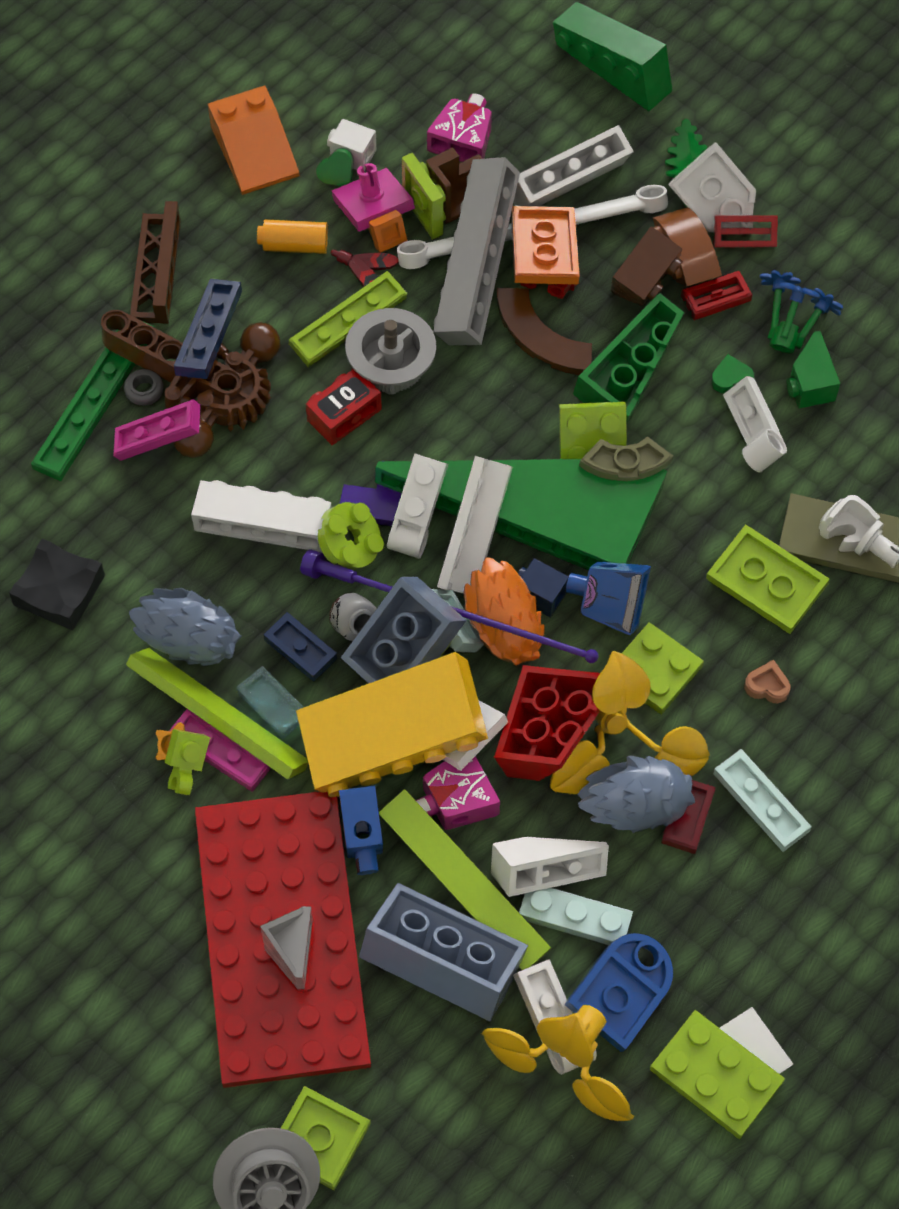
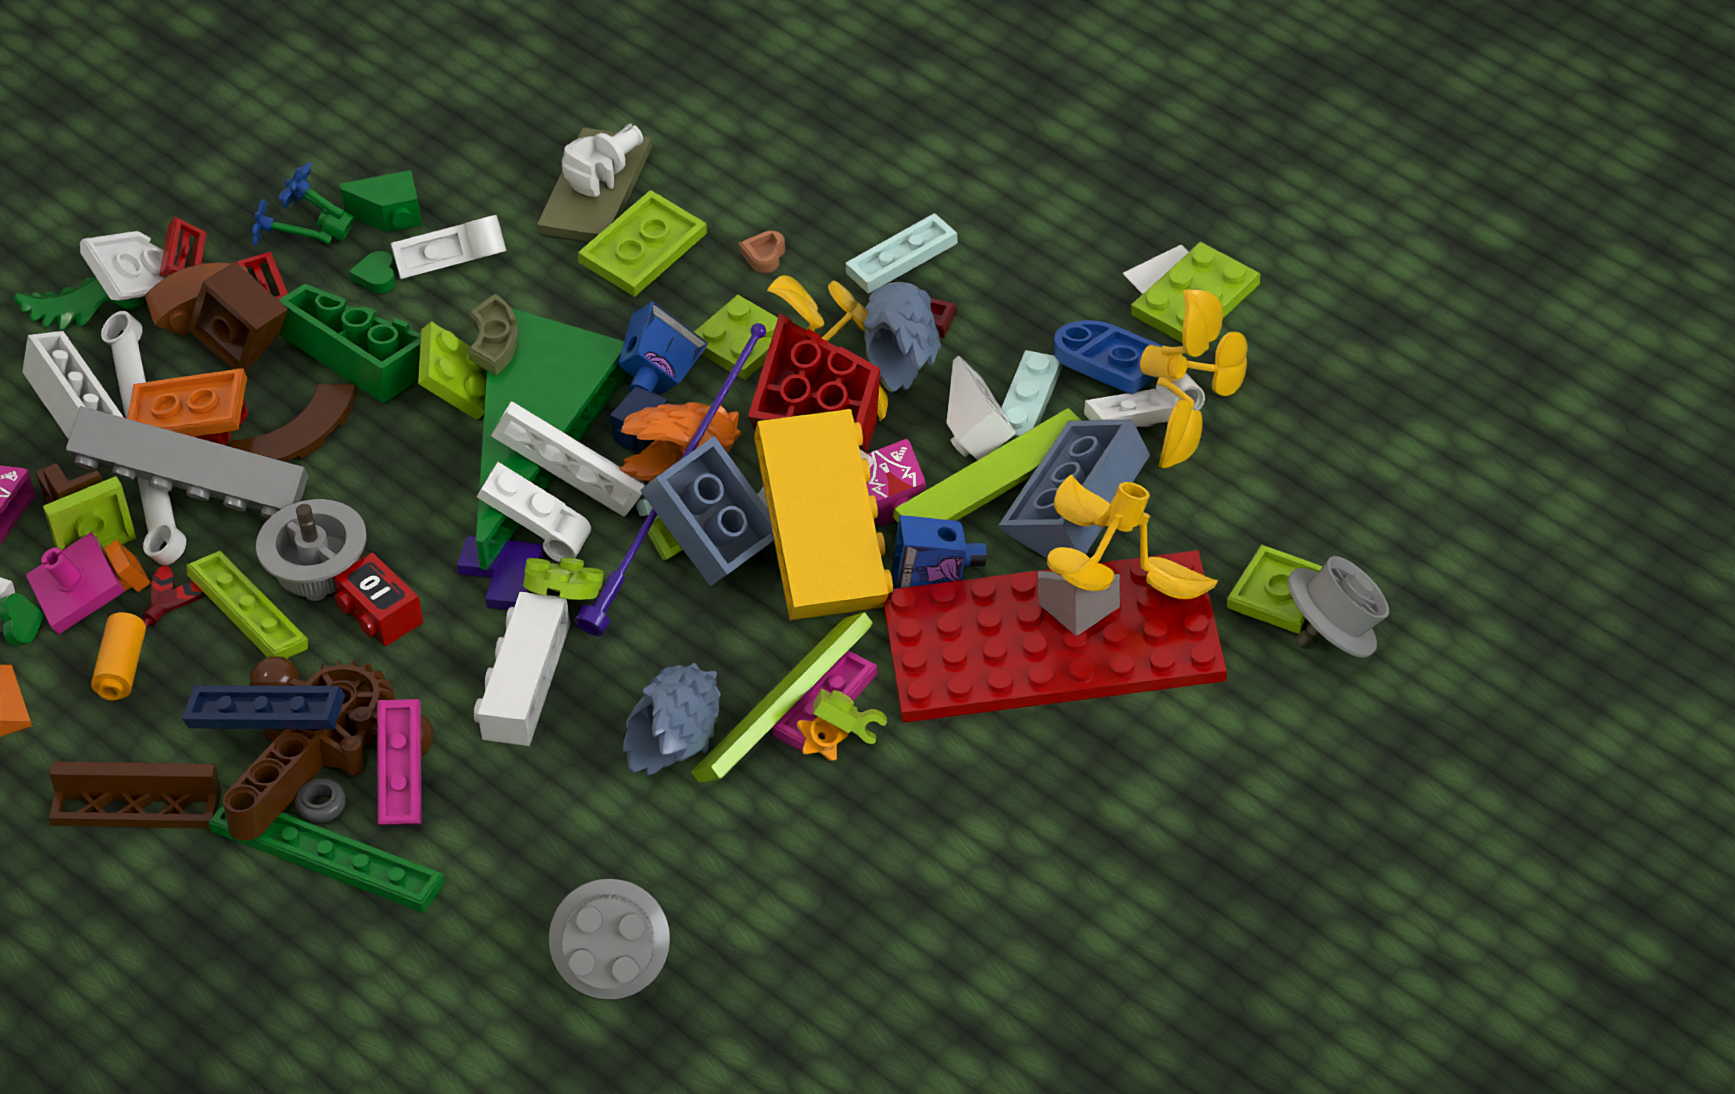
camera: 85 degrees left, 15 degrees down
black brick [9,539,105,630] -> none
clear light blue plate [236,666,304,739] -> none
dark blue plate [263,612,337,682] -> none
light grey head [329,593,377,641] -> none
none -> yellow plant [1047,475,1218,599]

